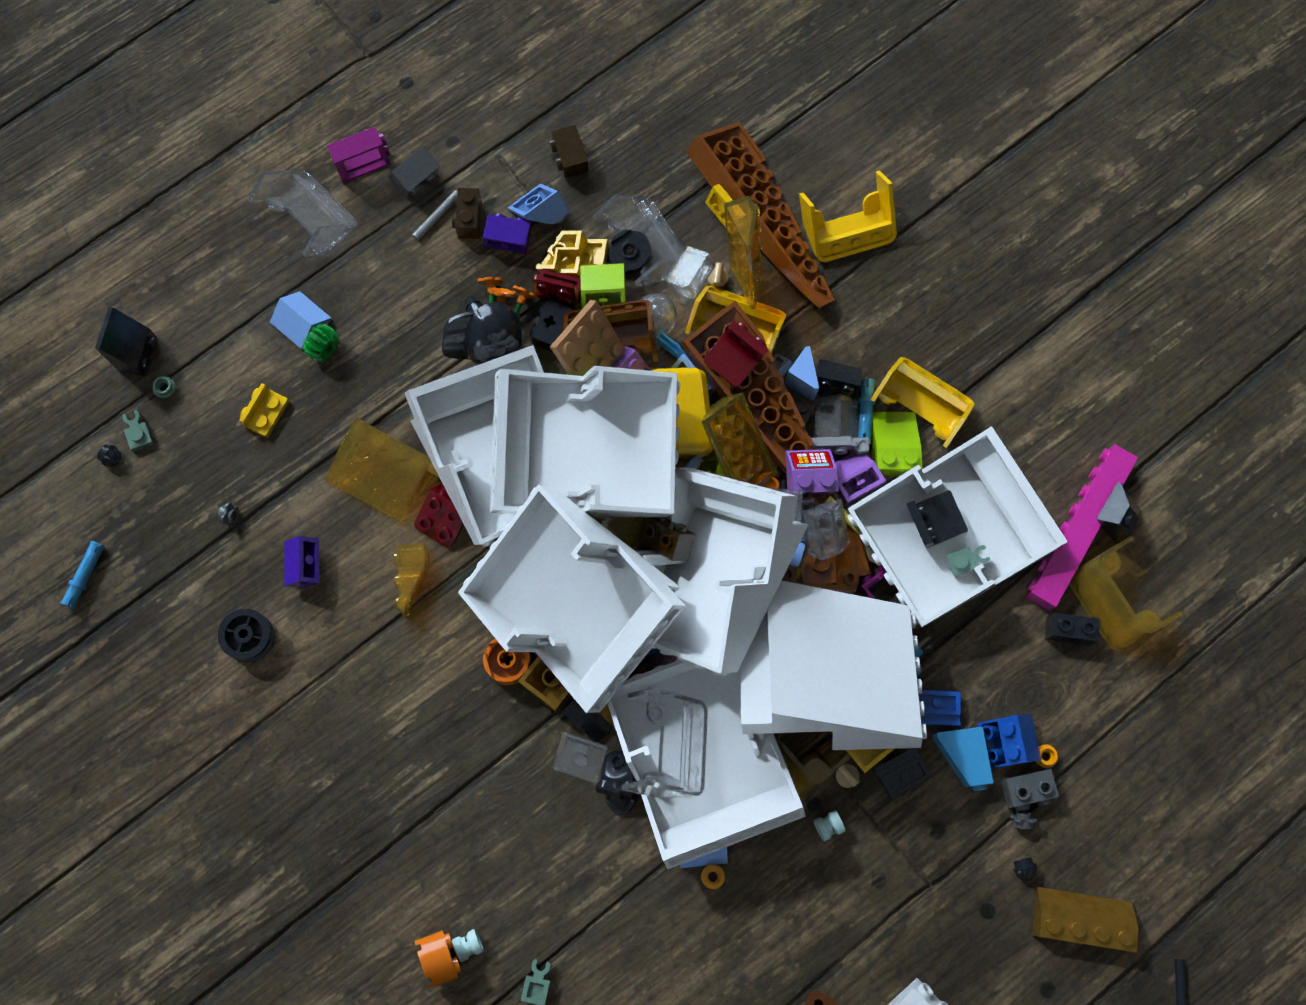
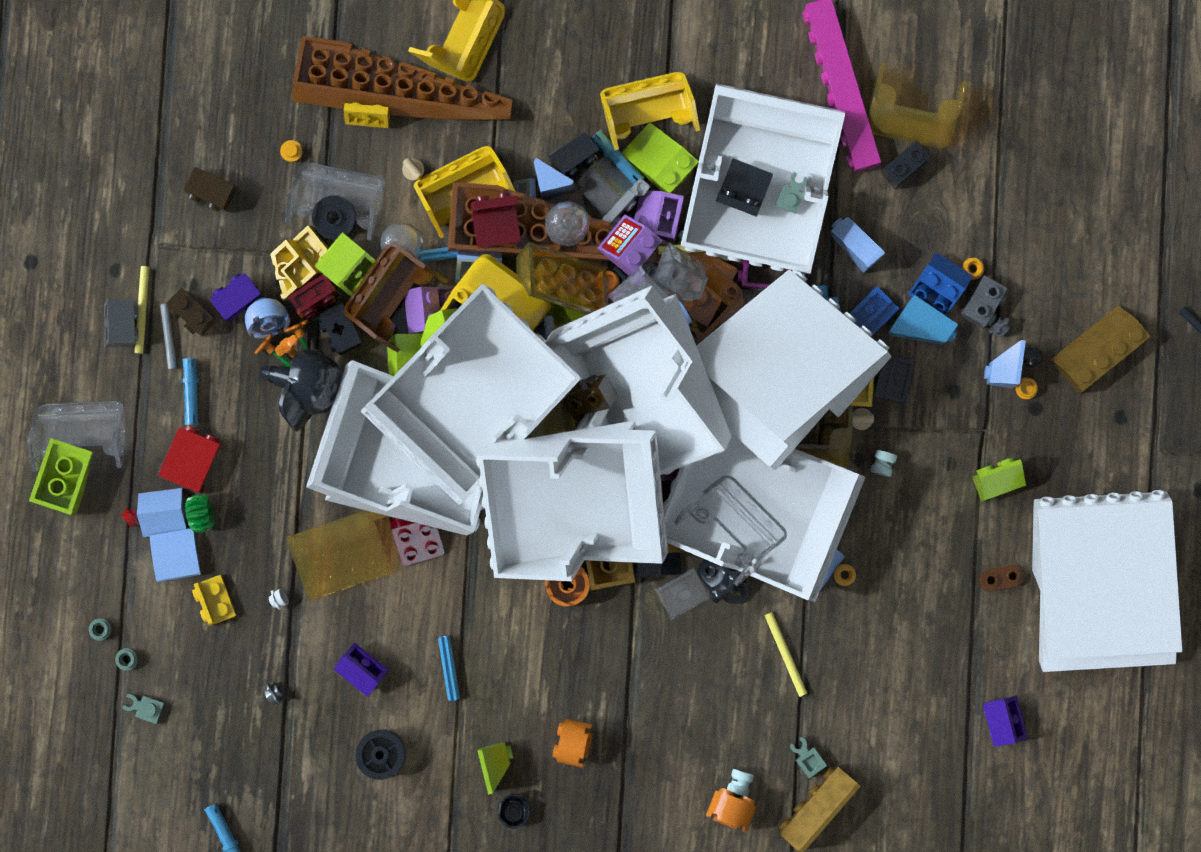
camera: 45 degrees left, 10 degrees up
black slope [95,306,157,376] -> none
black plate [97,444,122,466] -> none
magenta window [327,127,391,183] -> none
clear yellow slope [393,543,429,617] -> none
medium blue slope [508,184,570,224] -> none
medium nougat plate [550,300,626,376] -> none
clear slope [666,246,716,306] -> none
clear yellow slope [724,196,763,310] -> none
black slope [1096,482,1140,544] -> none
none -> lime slope [29,438,93,515]
none -> sand green plate [89,618,111,641]
none -> red plate [121,508,139,528]
none -> light yellow bar [134,266,150,354]
none -> light blue slope [150,529,201,583]
none -> red panel [158,425,222,494]
none -> dark azure pin [181,358,199,425]
none -> light blue cylinder [245,297,290,339]
none -> white plate [269,589,289,610]
none -> light orange plate [280,140,302,162]
none -> dark azure axle [438,636,460,701]
none -> lime slope [478,742,513,795]
none -> black hair [497,794,530,829]
none -> clear cylinder [545,201,589,246]
none -> orange brick [552,719,593,768]
none -> light yellow bar [764,612,807,697]
none -> light blue slope [829,217,885,273]
none -> lime slope [972,457,1026,501]
none -> light blue slope [984,340,1026,388]
none -> light orange plate [1015,377,1038,400]

